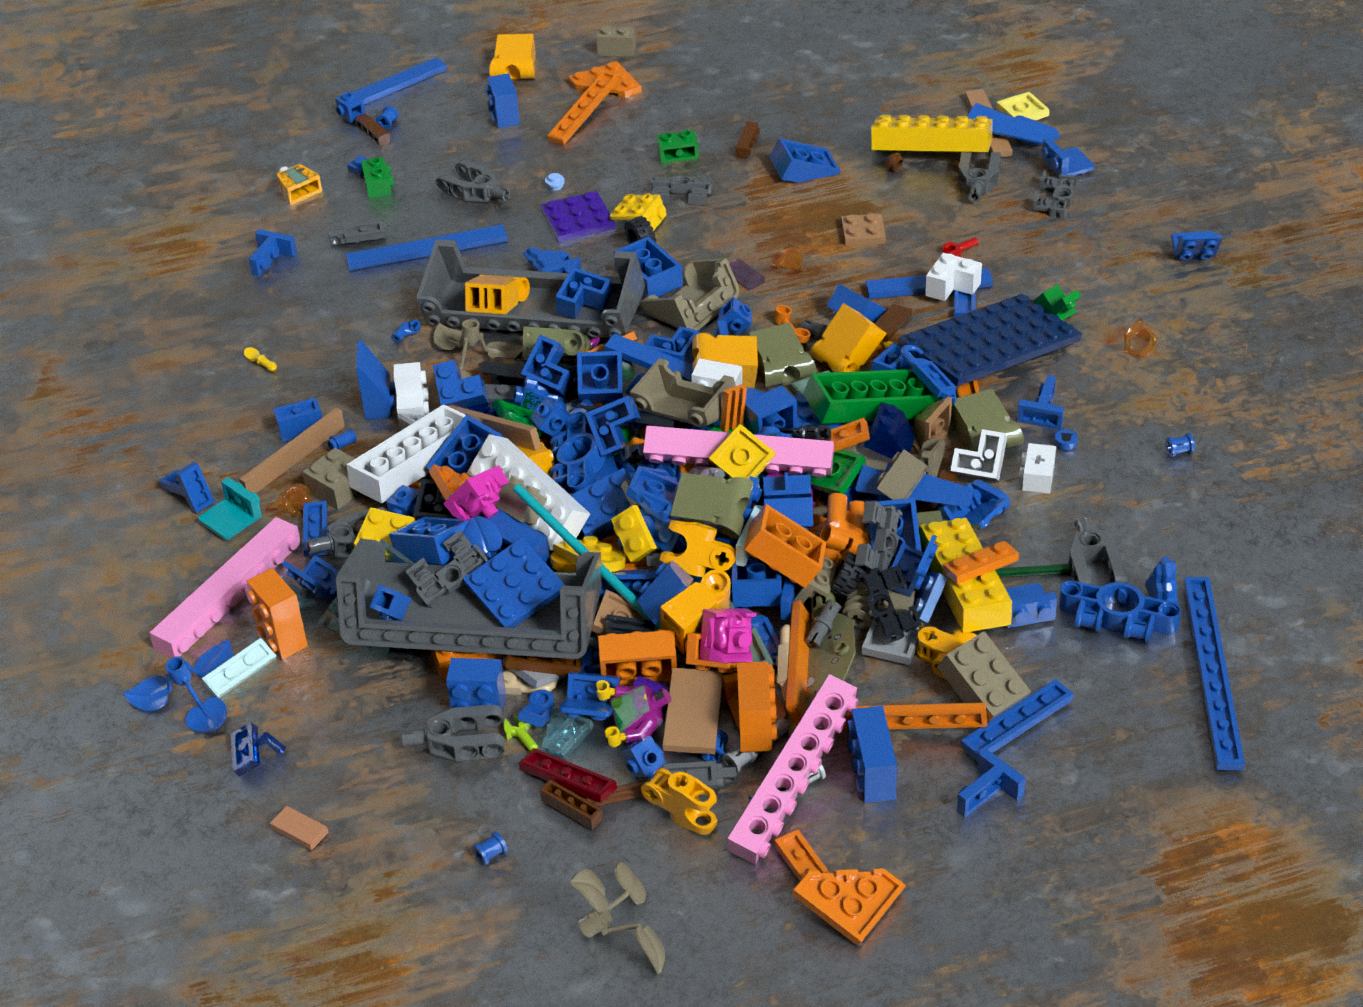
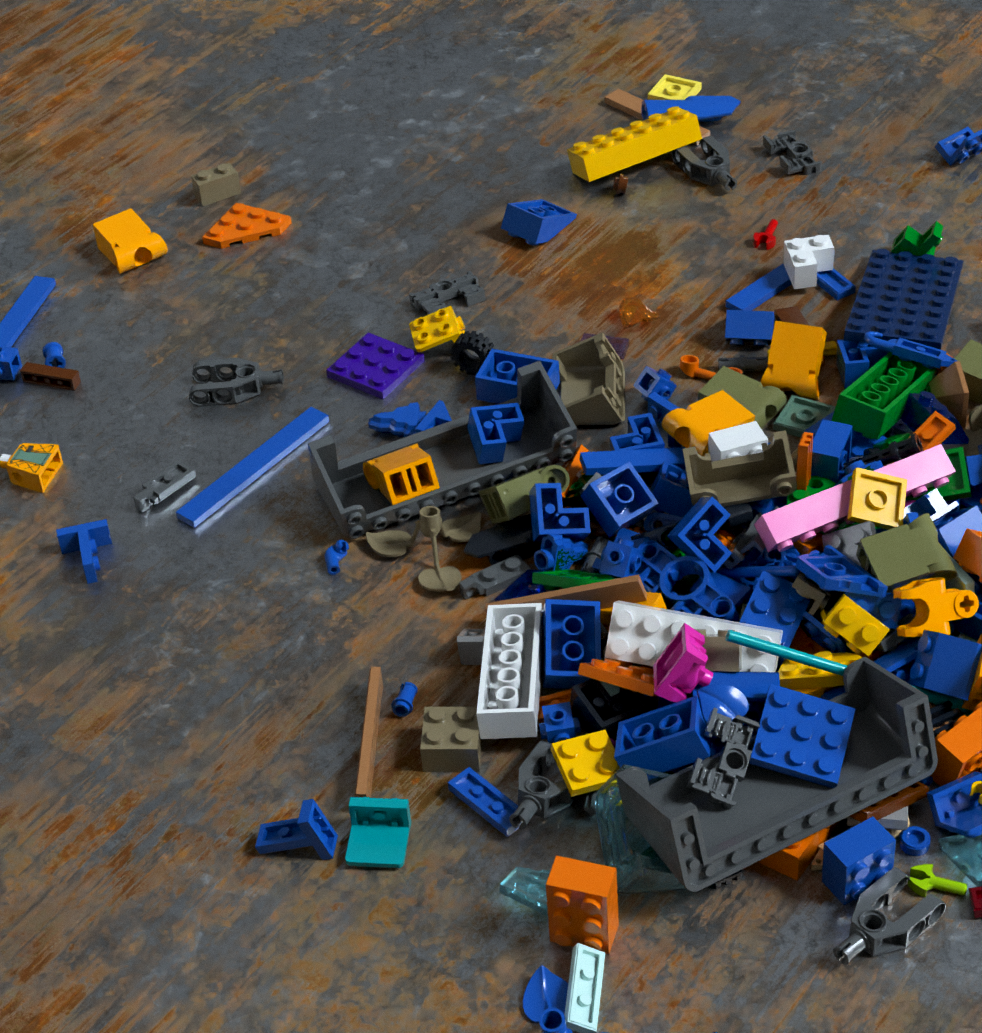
camera: 35 degrees left, 0 degrees up
bright pink brick [149,517,301,658] -> none
yellow piece [244,347,277,372] -> none
clear orange piece [267,484,312,517] -> none
blue panel [273,398,322,441] -> none
blue bracket [281,555,339,602] -> none
blue plate [347,156,368,177] -> none
blue slope [356,341,396,420] -> none
green brick [361,157,394,198] -> none
blue brick [370,584,412,621] -> none
white brick [394,362,430,425] -> none
blue brick [433,360,489,409] -> none
blue brick [485,73,520,128] -> none
blue tile [518,703,552,728] -> none
light blue plate [545,173,565,190] -> none
orange tile [547,71,620,146] -> none
green brick [656,130,699,164] -> none
reddish brown piece [736,121,760,159] -> none
medium nougat plate [841,213,886,246] -> none
blue bracket [1041,138,1094,177] -> none

